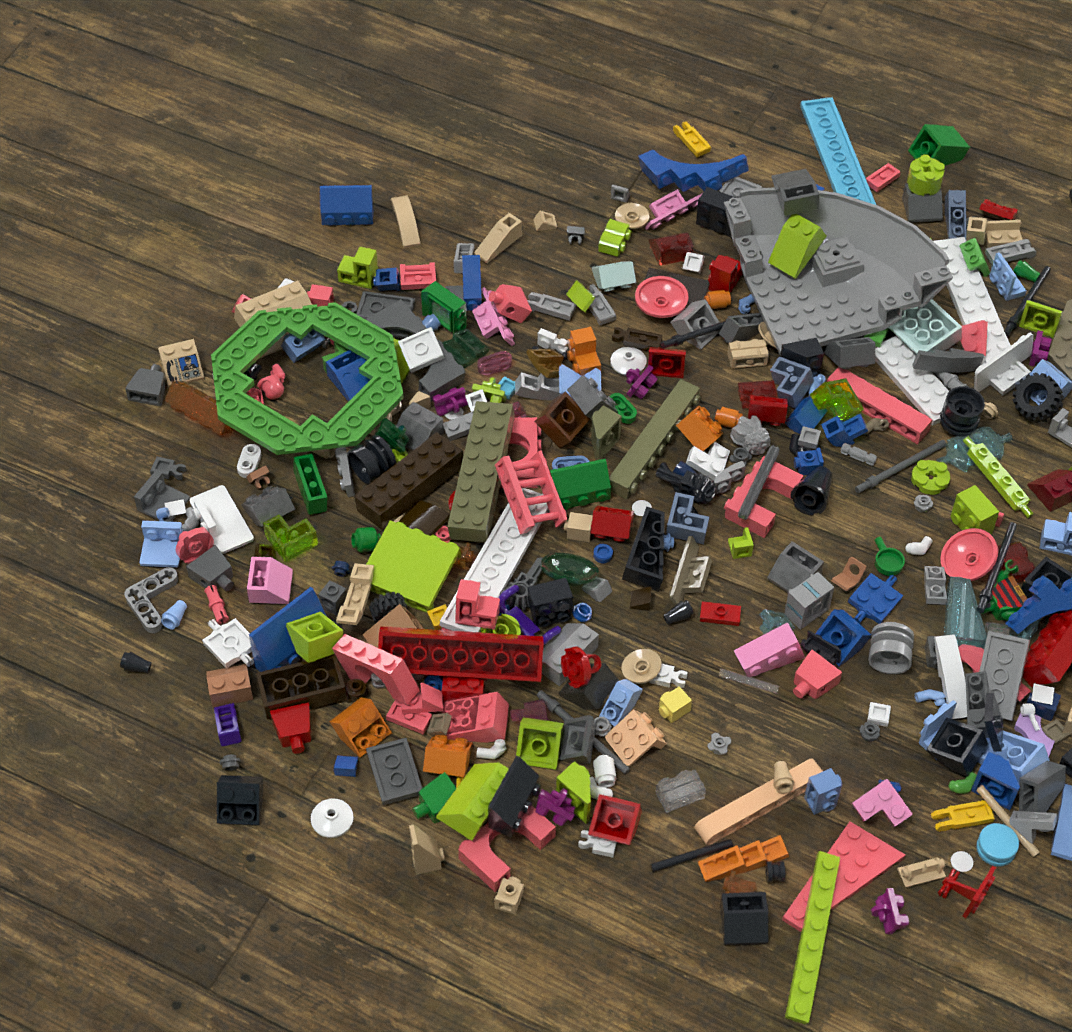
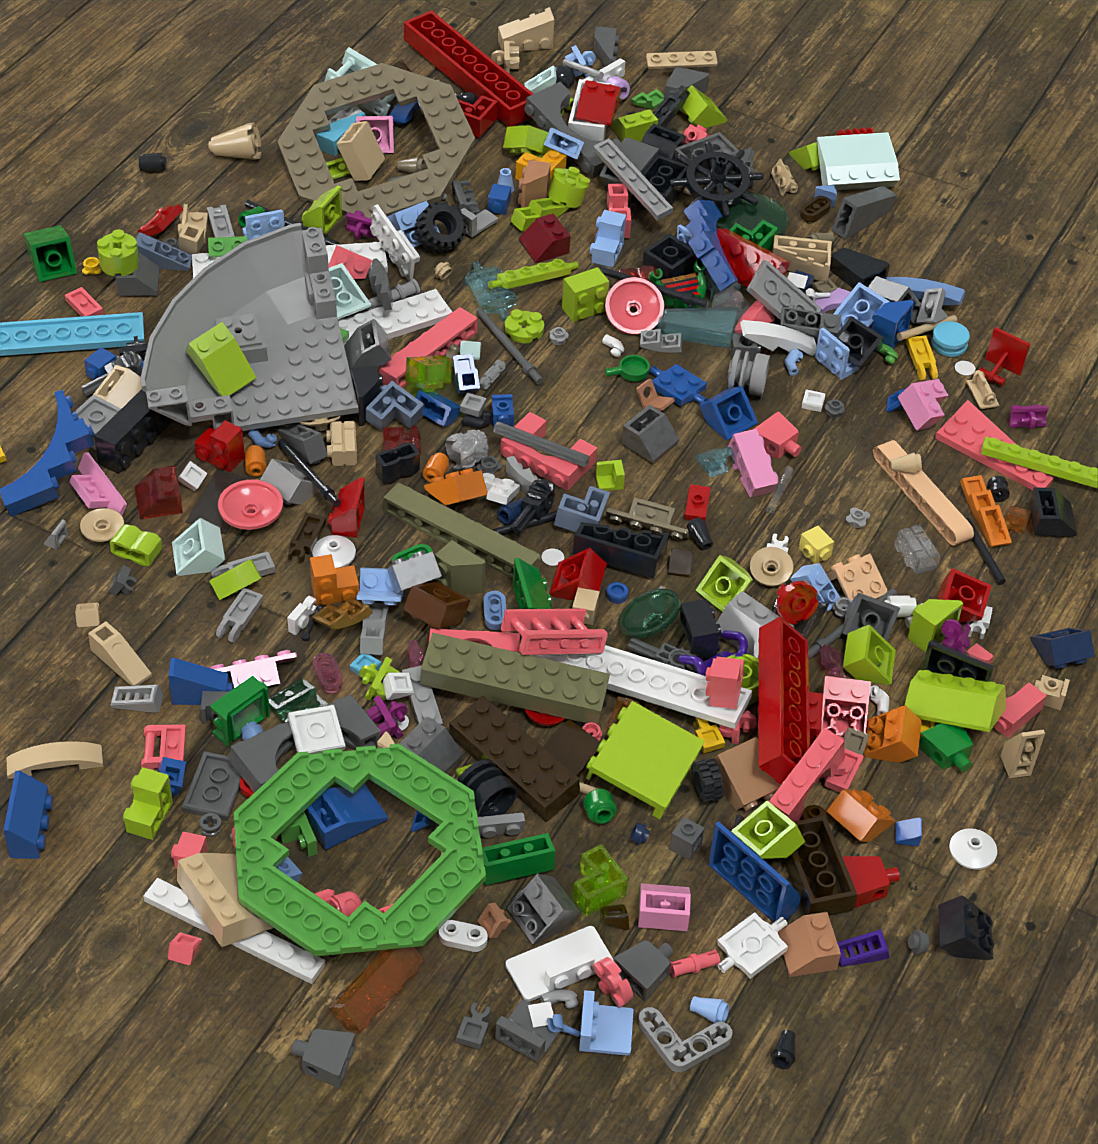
camera: 90 degrees left, 5 degrees down
tan slope [158,339,204,388] -> none
tan slope [336,563,374,625] -> none
dark grey plate [366,738,422,805] -> none
dark green hips [374,418,409,453] -> none
coral torso [489,284,532,323] -> none
magenta hips [626,365,658,399] -> none
red slope [748,395,788,426] -> none
dark grey slope [771,169,819,216] -> none
light grey container [784,572,834,630] -> none
black cone [790,466,832,515] -> none
black hinge [800,630,841,666] -> none
medium blue brick [804,768,842,815] -> none
black wheel [940,386,985,436] -> none
black plate [984,693,1003,752] -> none
none -> black brick [375,442,420,483]
none -> light aqua slope [460,341,482,360]
none -> lime slope [696,555,753,612]
none -> dark blue slope [1030,627,1095,668]

